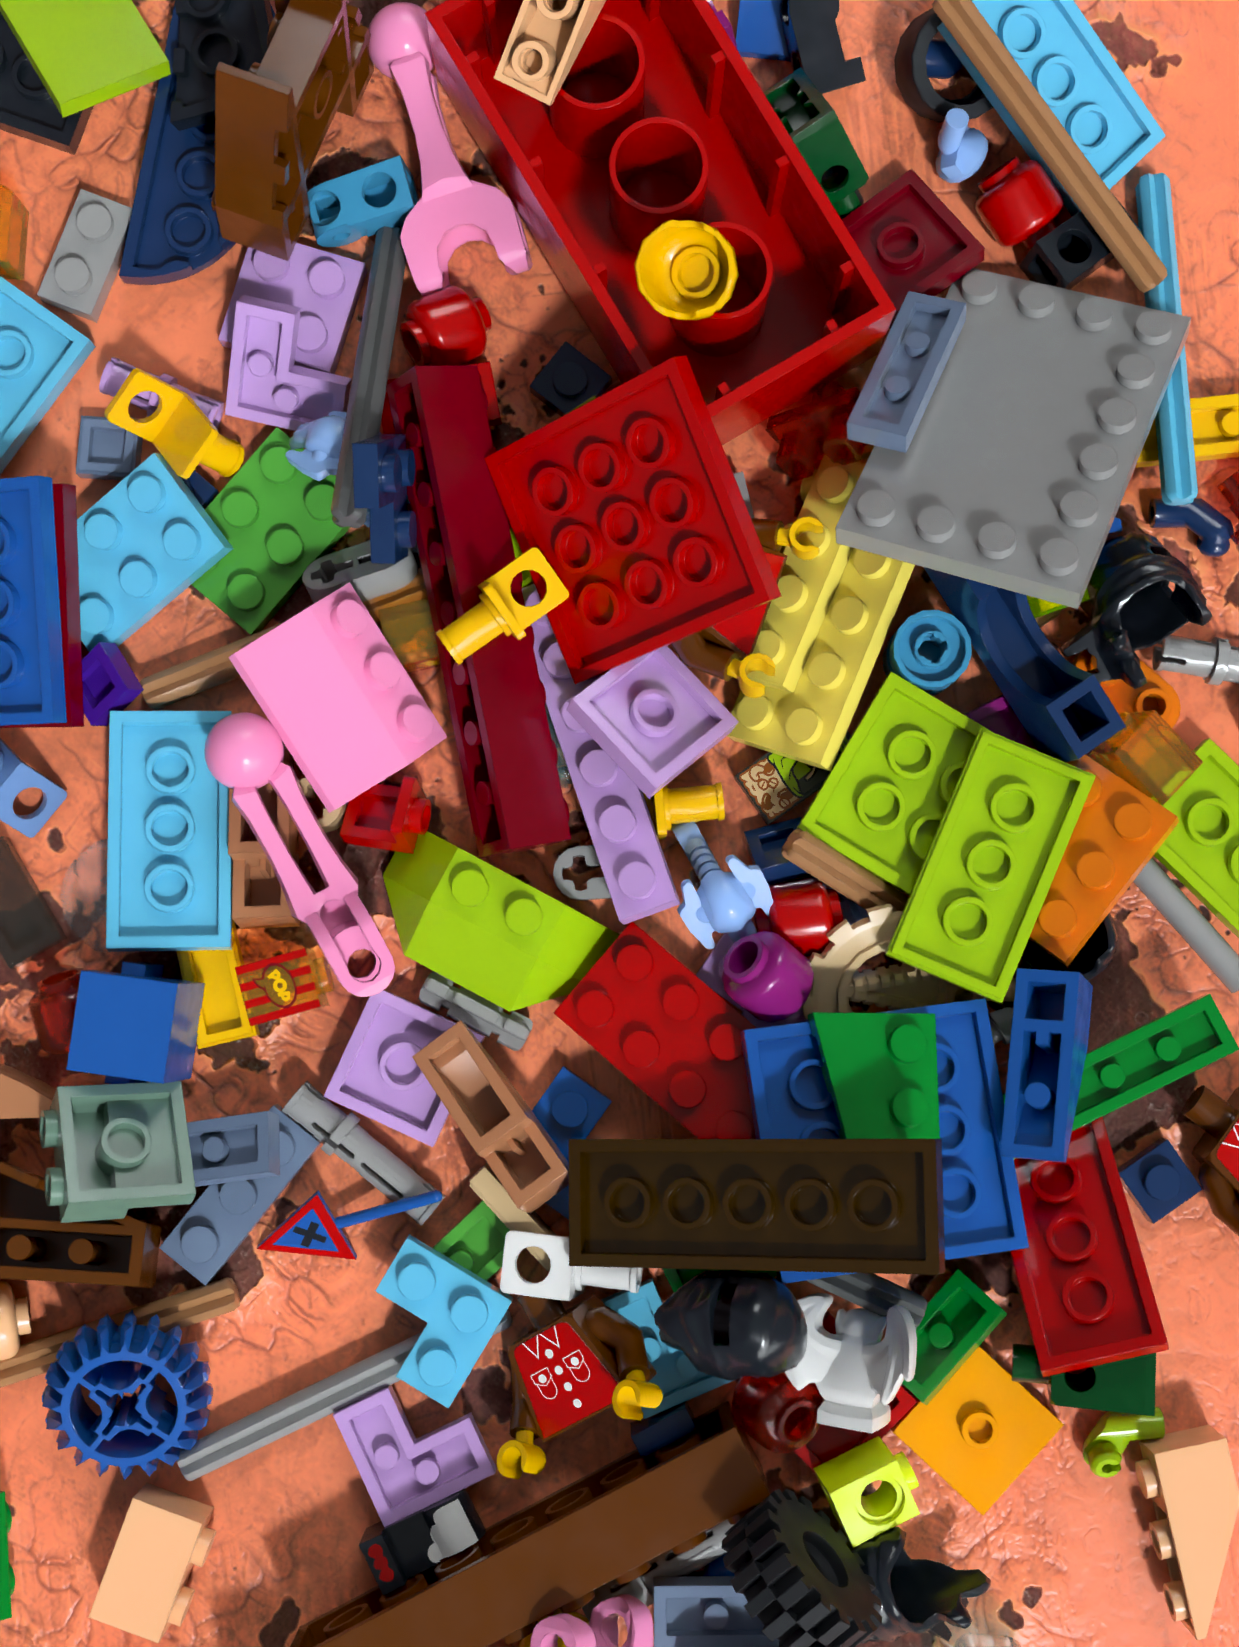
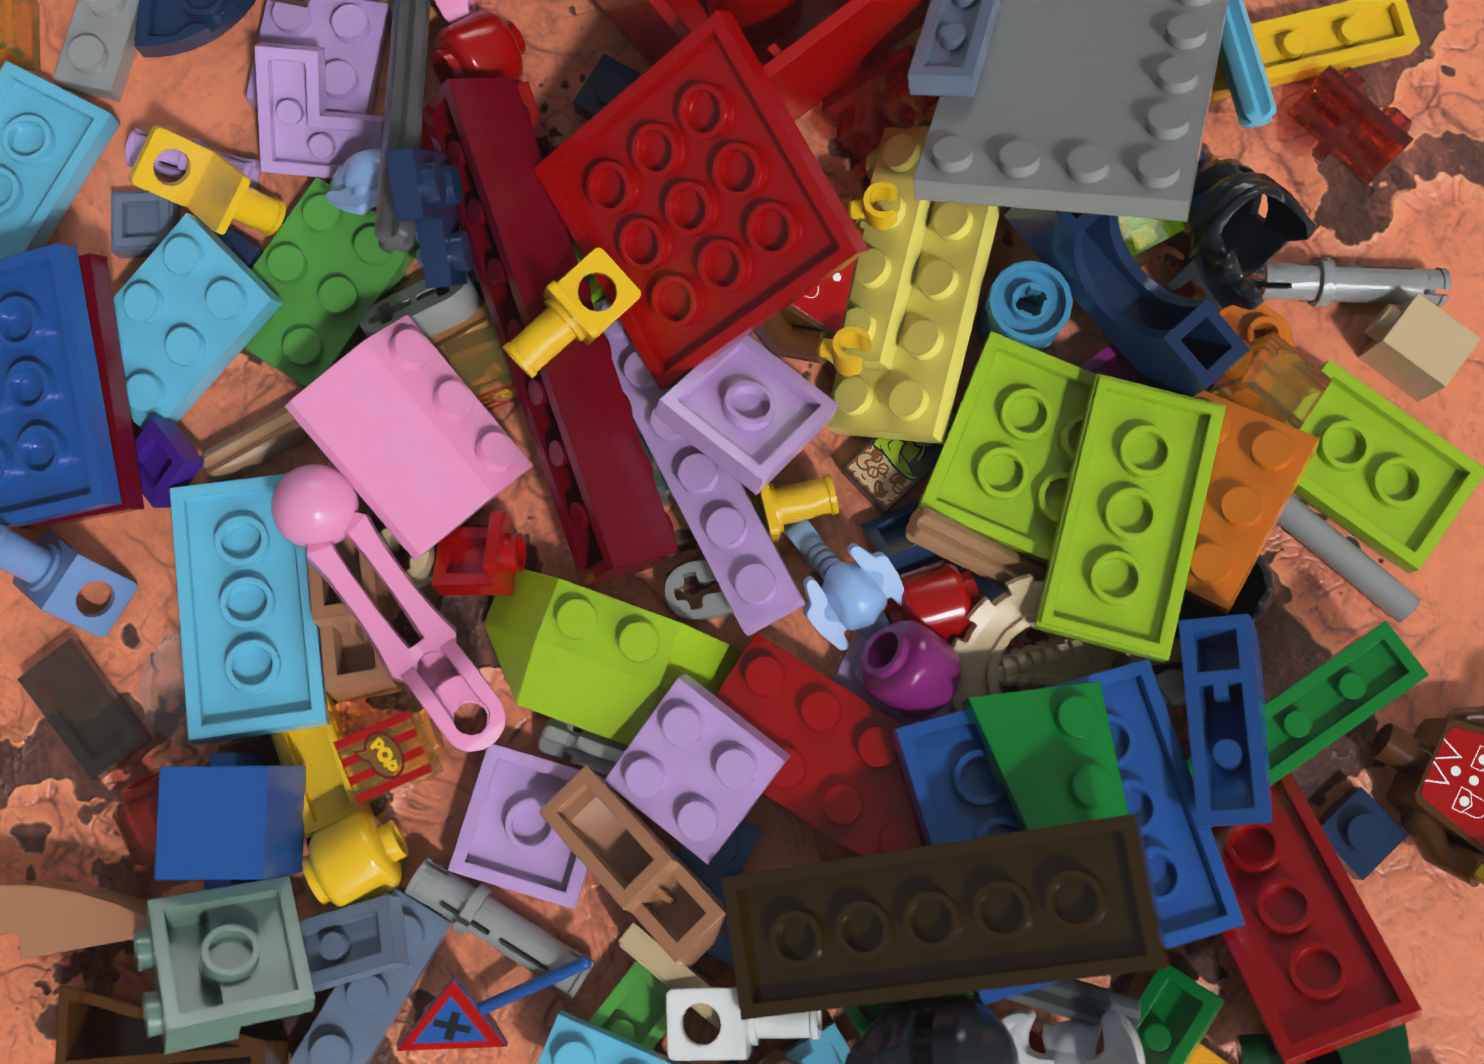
camera: 10 degrees left, 5 degrees down
dark blue arm [1149,498,1234,557] -> none
none -> yellow head [302,810,409,908]
none -> lavender plate [604,673,791,864]

